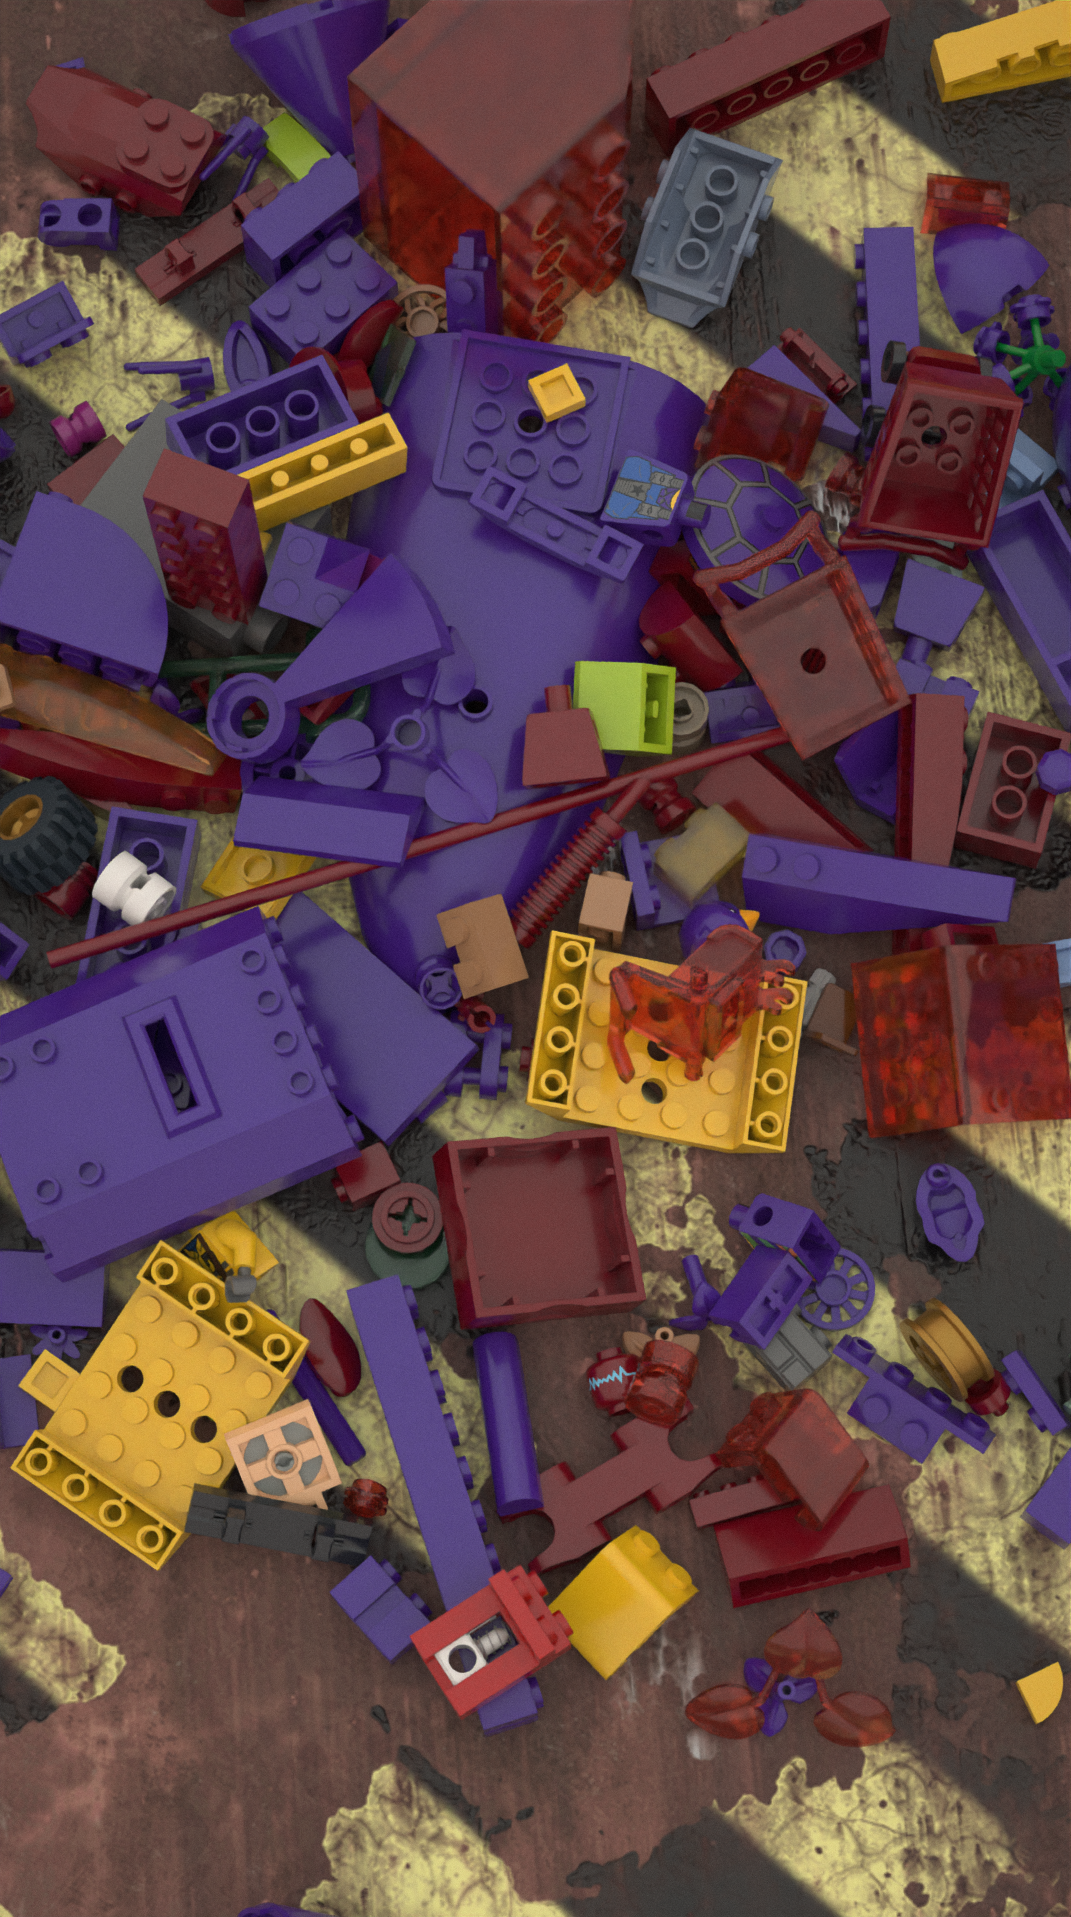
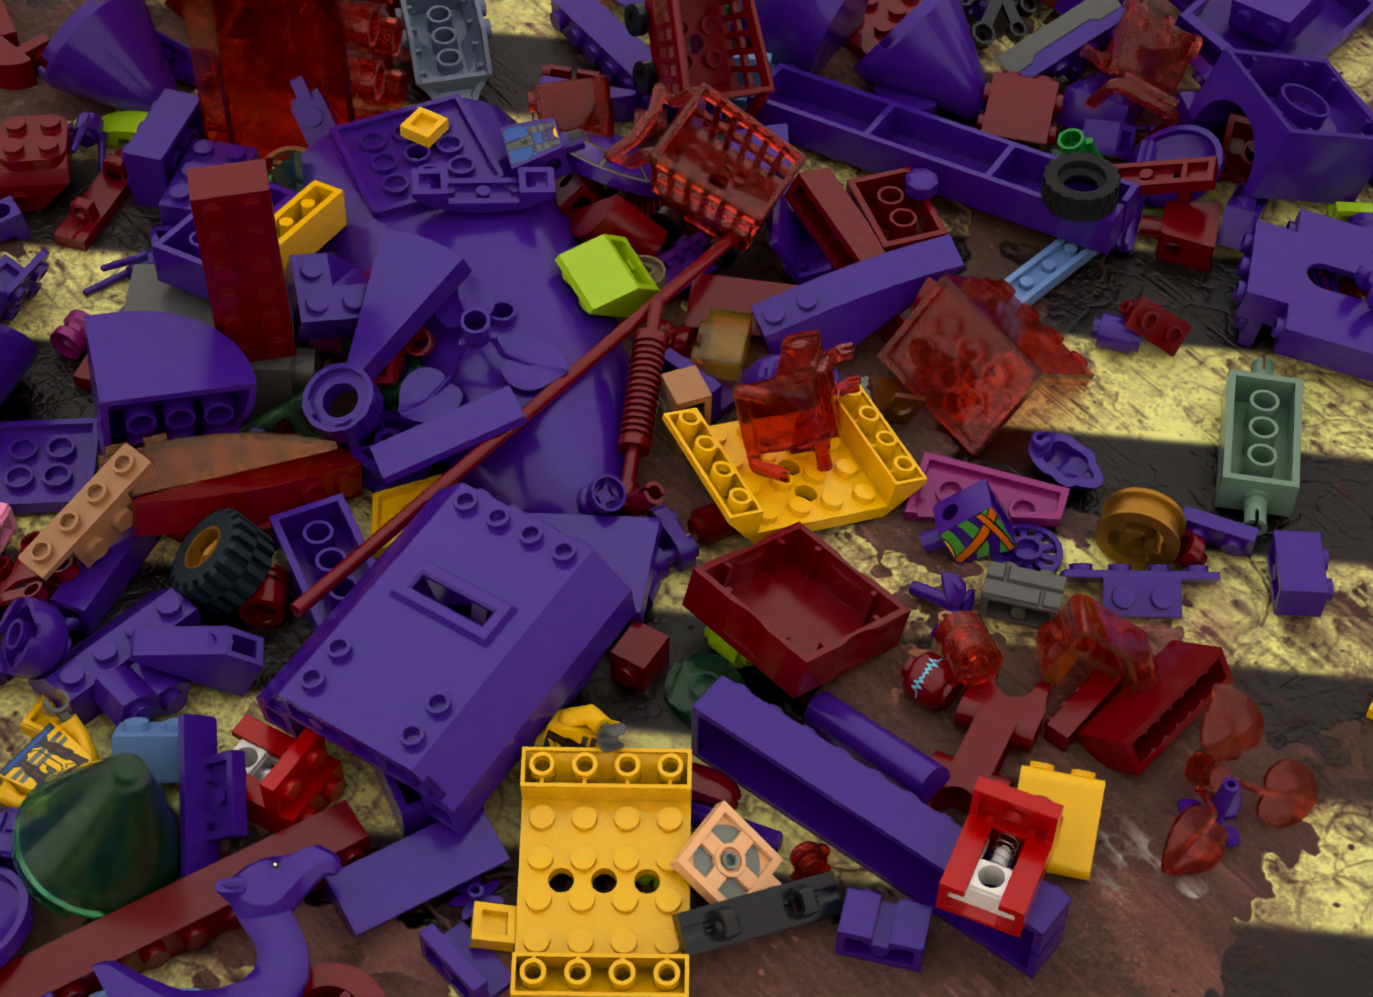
camera: 35 degrees left, 25 degrees down
white wheel [92,851,176,925] -> none
dark red gear [372,1183,443,1255] -> none
medium nougat brick [436,894,529,999] -> none
dark red torso [522,685,610,790] -> none
dark purple hinge [708,1245,813,1350] -> none
none -> dark red hinge [404,327,436,357]
none -> magenta wing [904,452,1070,527]

